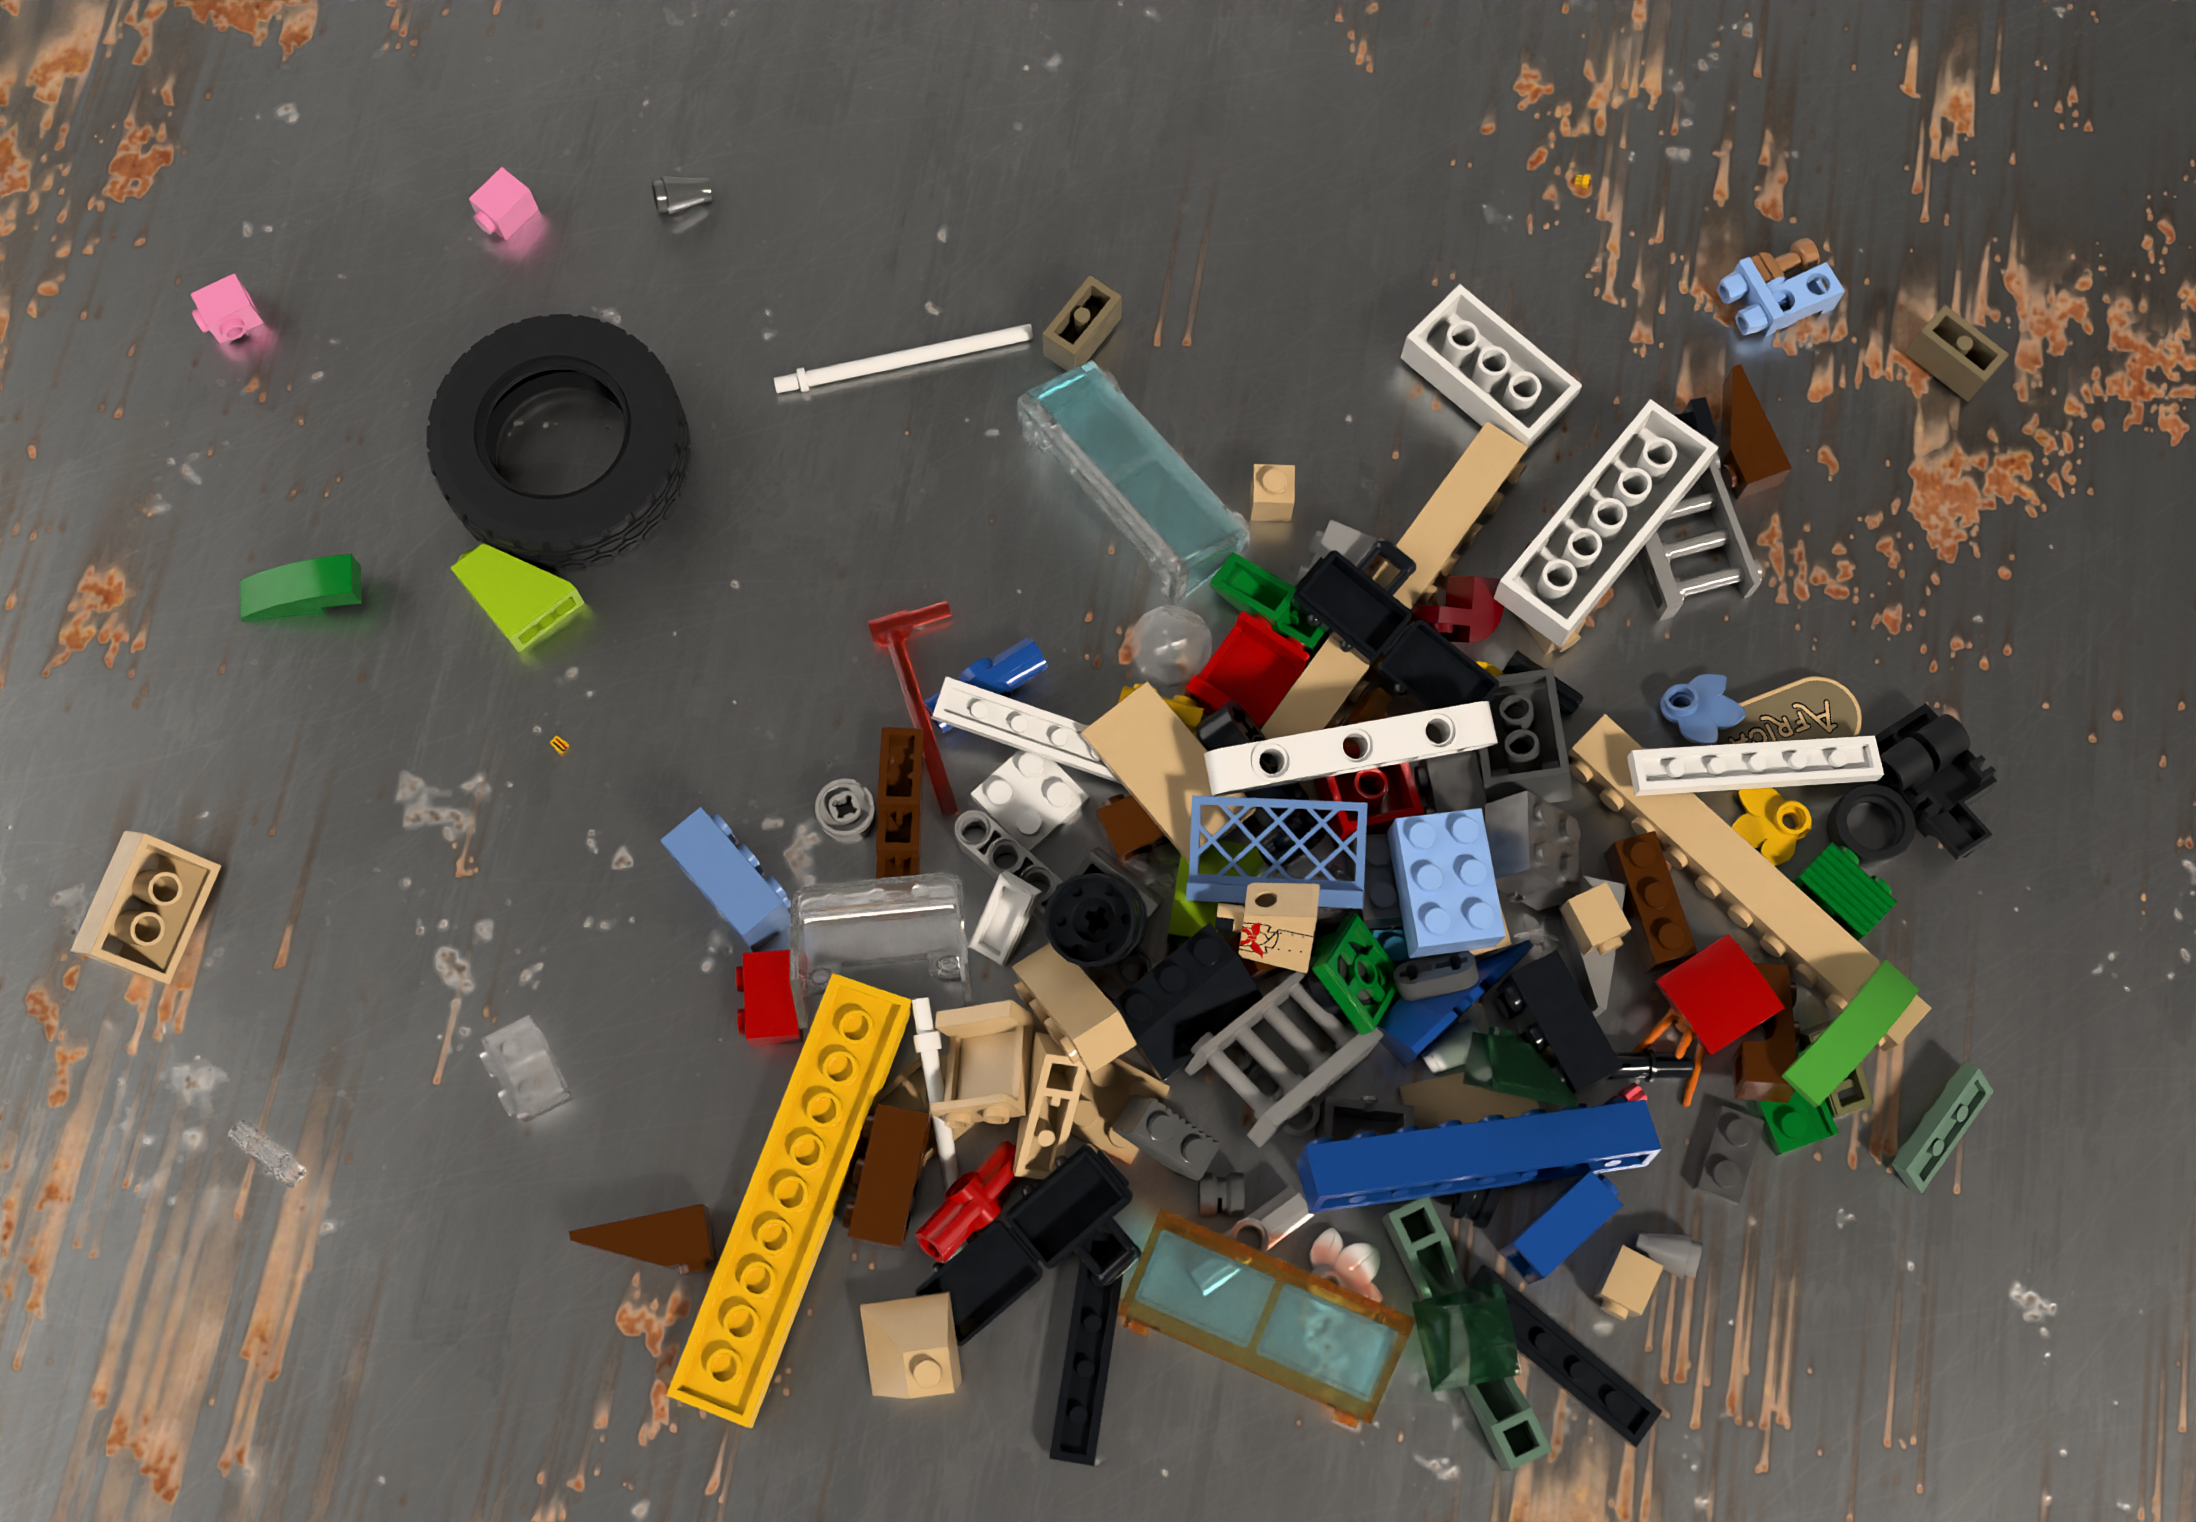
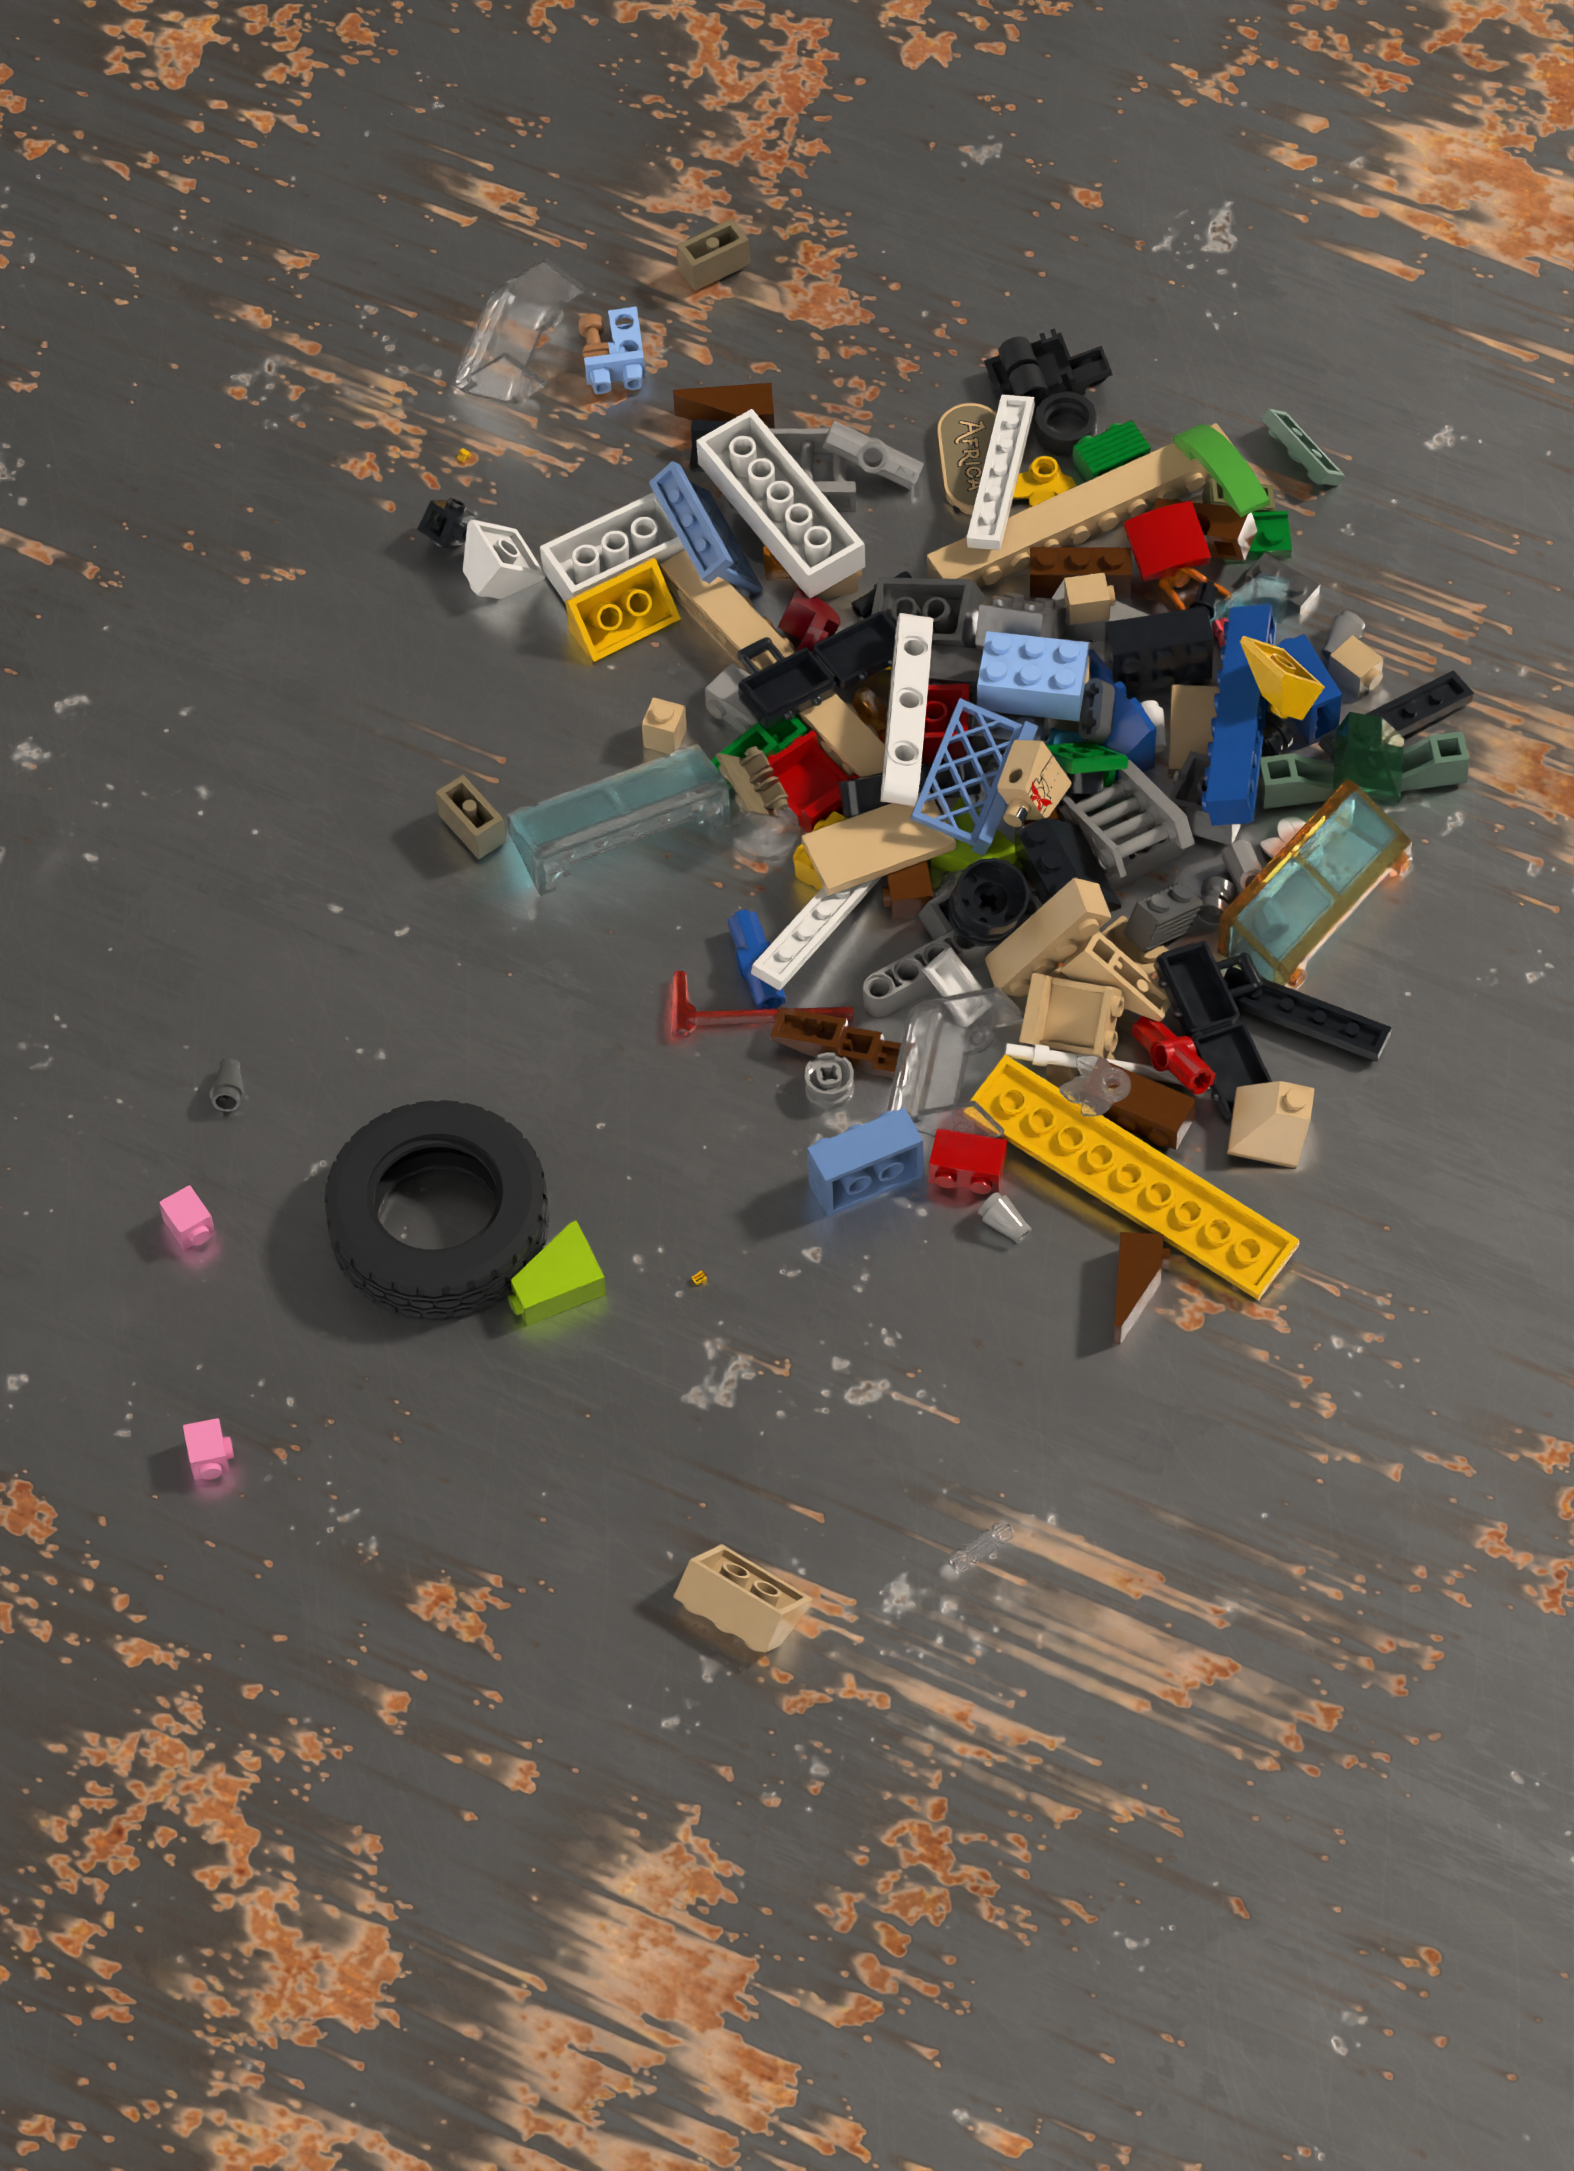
camera: 70 degrees left, 15 degrees down
green slope [240,554,362,621] -> none
clear brick [481,1015,574,1123] -> none
white bar [774,324,1034,394] -> none
white plate [970,749,1089,853] -> none
clear green slope [1463,1026,1578,1108] -> none
medium blue plate [1660,674,1746,745] -> none
none -> black brick [417,497,476,548]
none -> clear windscreen [453,257,585,405]
none -> white slope [463,519,546,599]
none -> yellow slope [565,558,681,662]
none -> medium blue fence [649,461,763,595]
none -> dark tan hinge [716,746,789,818]
none -> light grey piece [822,420,924,490]
none -> light grey cone [978,1192,1032,1244]
none -> clear plate [1059,1055,1131,1117]
none -> clear light blue slope [1215,573,1293,624]
none -> yellow slope [1240,636,1325,720]

